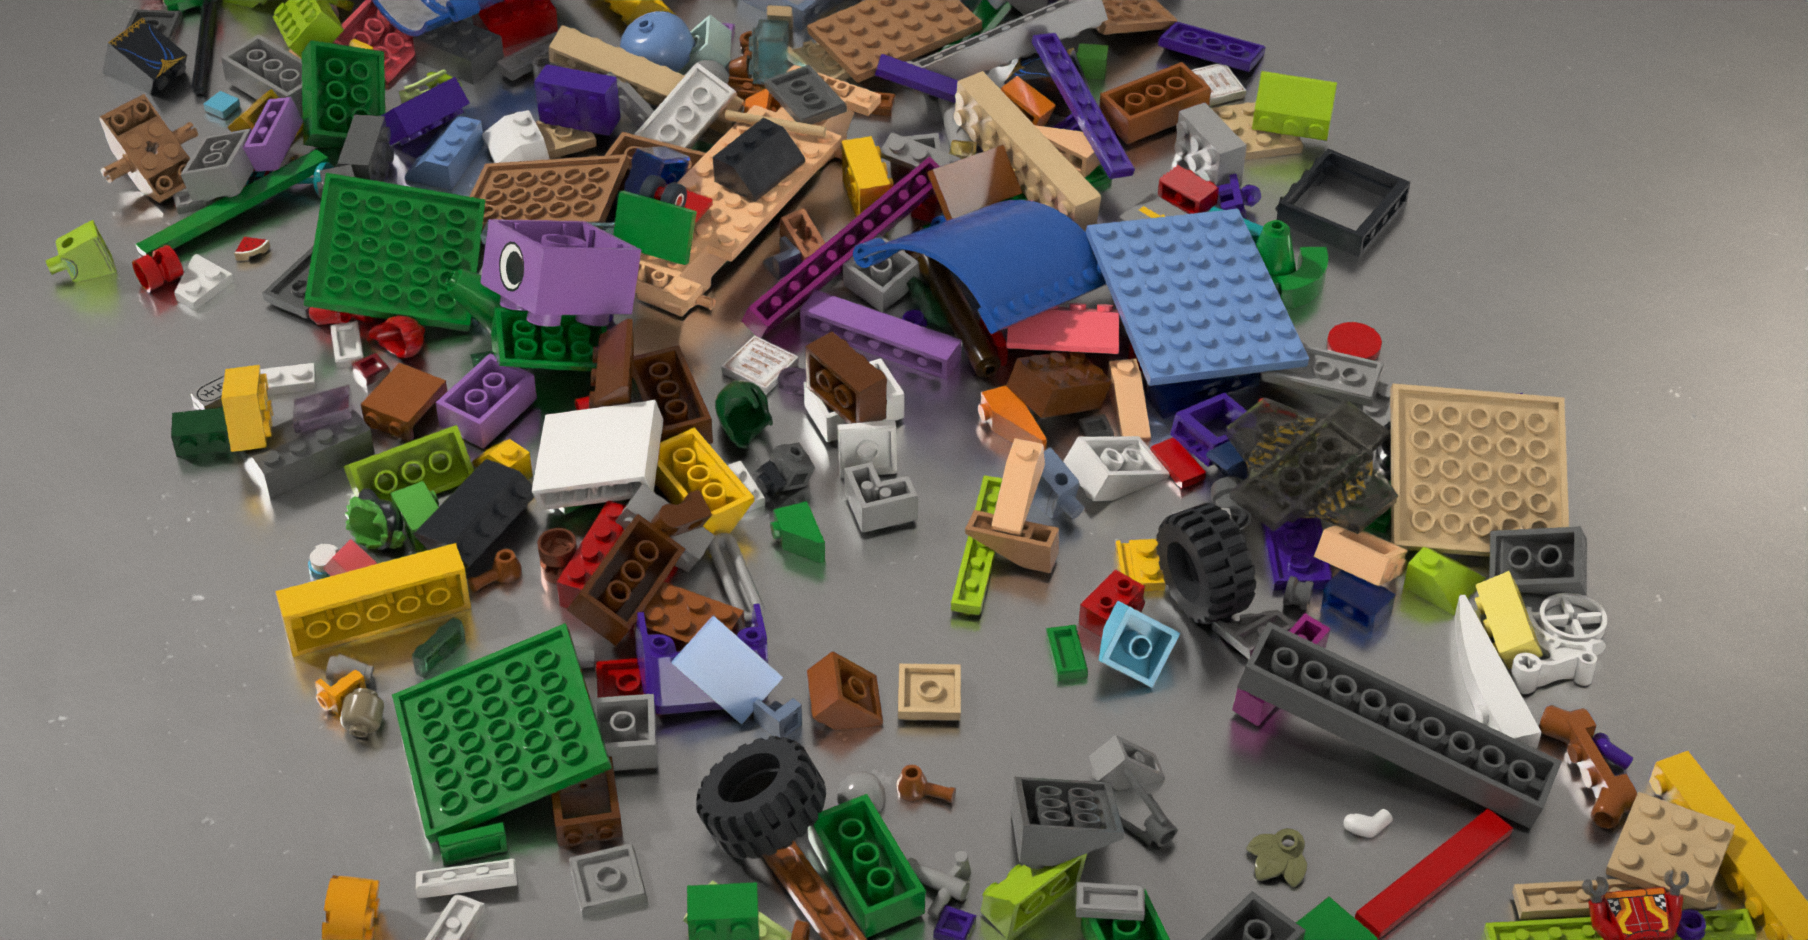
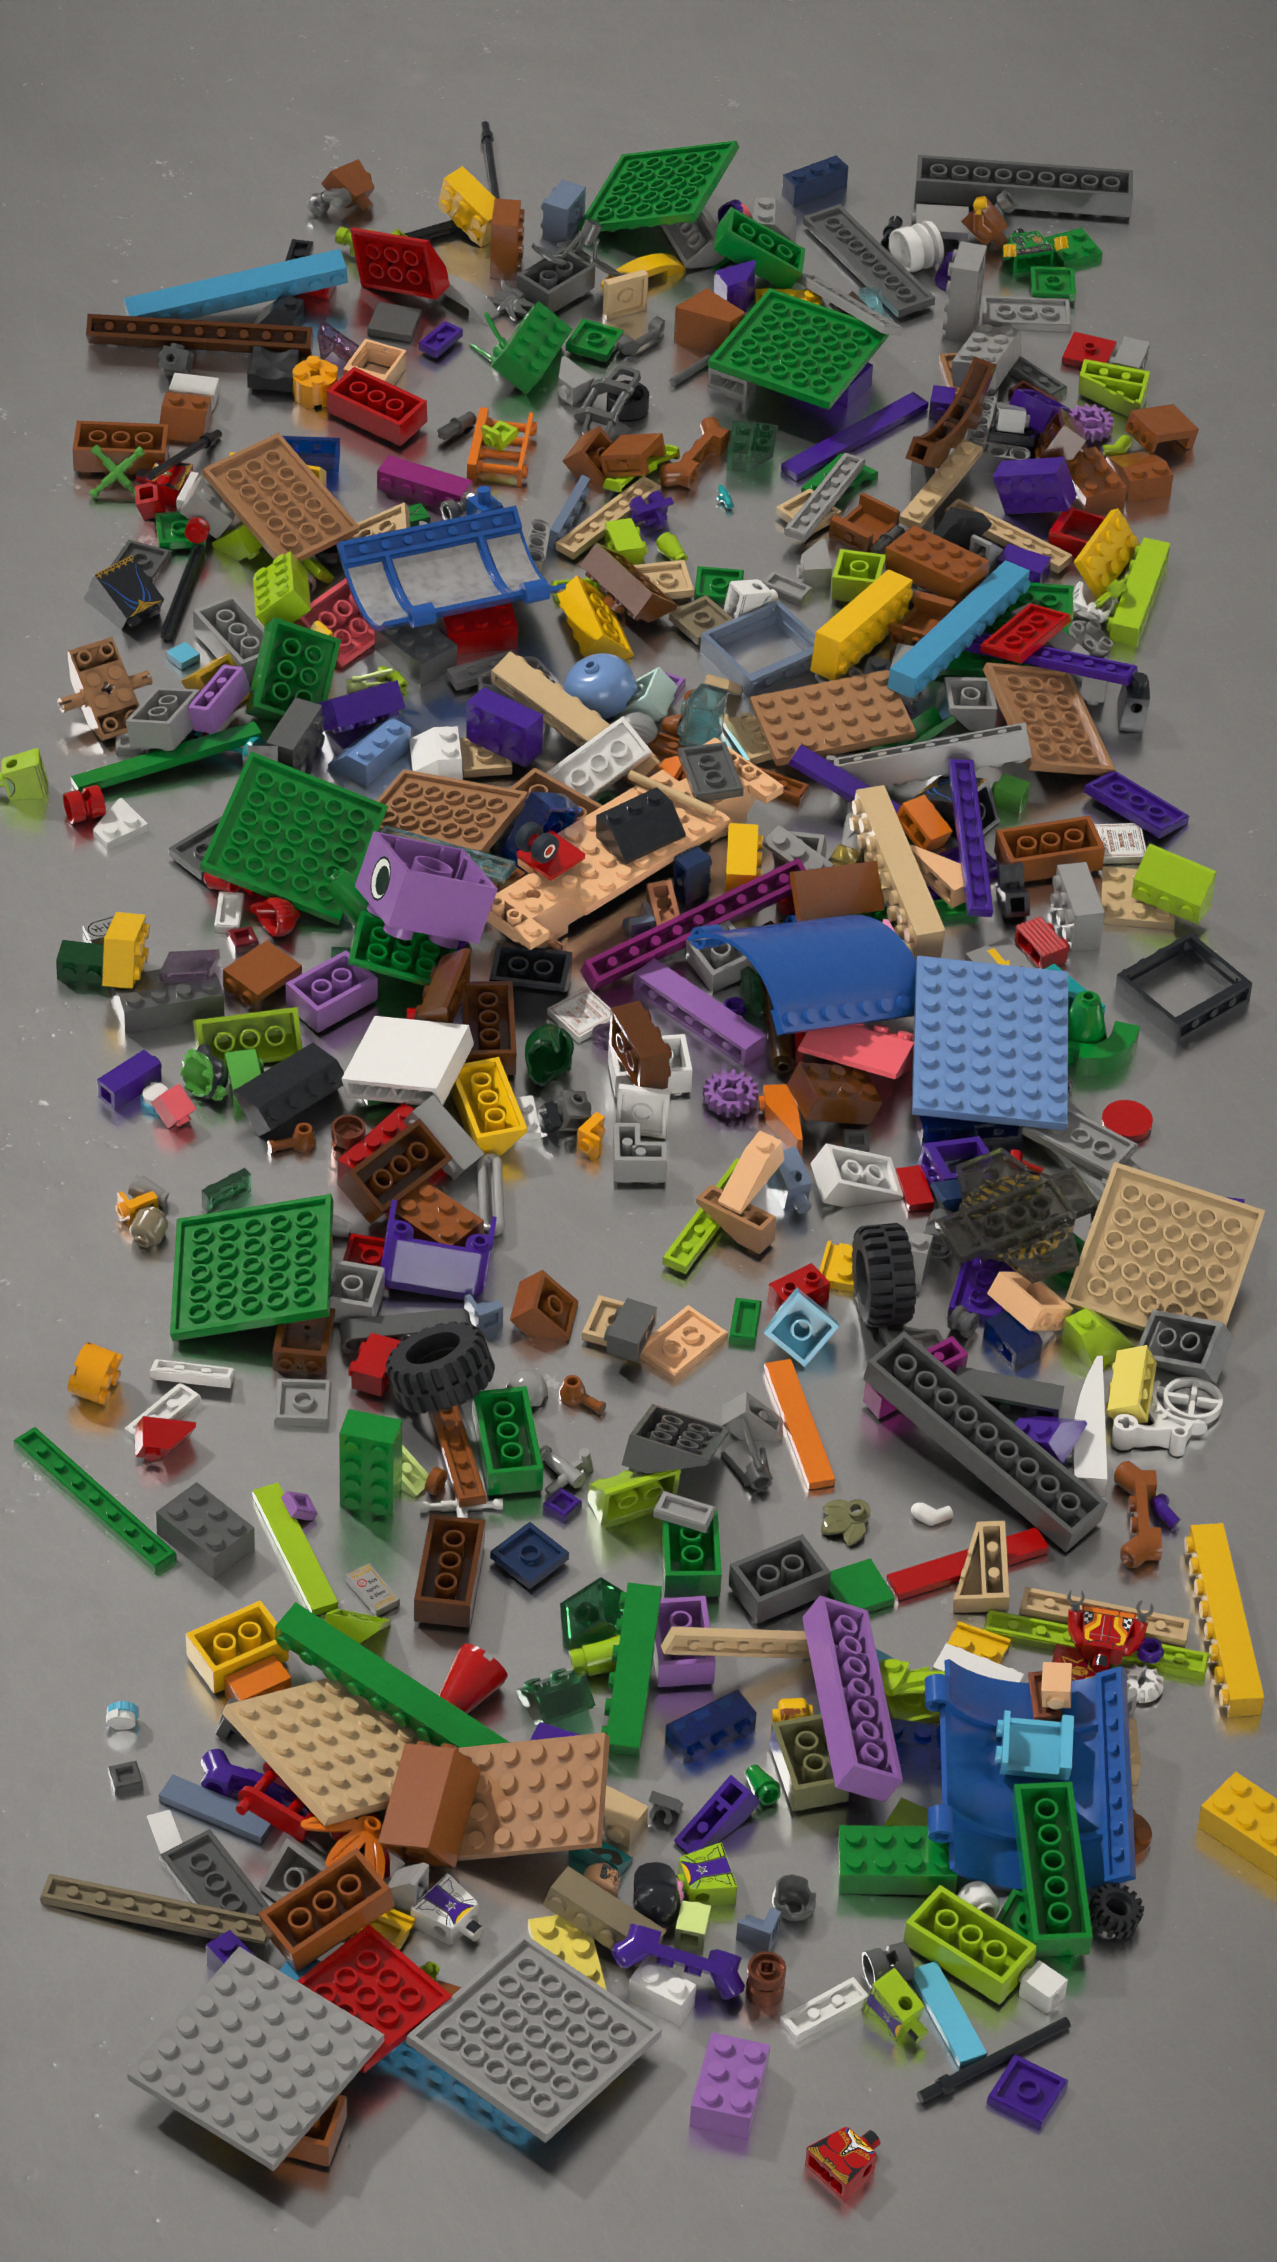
camera: 15 degrees right, 0 degrees up
tile [234,237,270,261] -> none
white plate [261,363,316,395] -> none
yellow brick [275,543,471,657] -> none
green tile [438,822,508,866] -> none
yellow slope [472,439,533,480] -> none
light grey hinge [606,71,654,129] -> none
green tile [613,190,697,265] -> none
reddish brown leg [651,490,712,537] -> none
light blue tile [671,615,783,724] -> none
green slope [770,501,826,563] -> none
light nougat slope [1107,359,1151,442] -> none
dark purple hips [1217,173,1261,220] -> none
tan plate [1606,792,1735,909] -> none
none -> dark purple brick [97,1050,162,1111]
none -> dark grey beam [339,1308,471,1355]
none -> red brick [348,1333,401,1397]
none -> black slope [489,943,572,992]
none -> light orange bracket [577,1112,605,1158]
none -> dark grey brick [604,1298,657,1362]
none -> light nougat tile [639,1305,728,1382]
none -> dark blue brick [673,846,712,905]
none -> medium lavender gear [703,1069,759,1117]
none -> orange tile [764,1359,835,1490]
none -> tan wedge [953,1521,1009,1613]
none -> dark grey brick [956,1366,1065,1420]
none -> black brick [995,862,1030,918]
none -> dark purple slope [1015,1416,1087,1465]

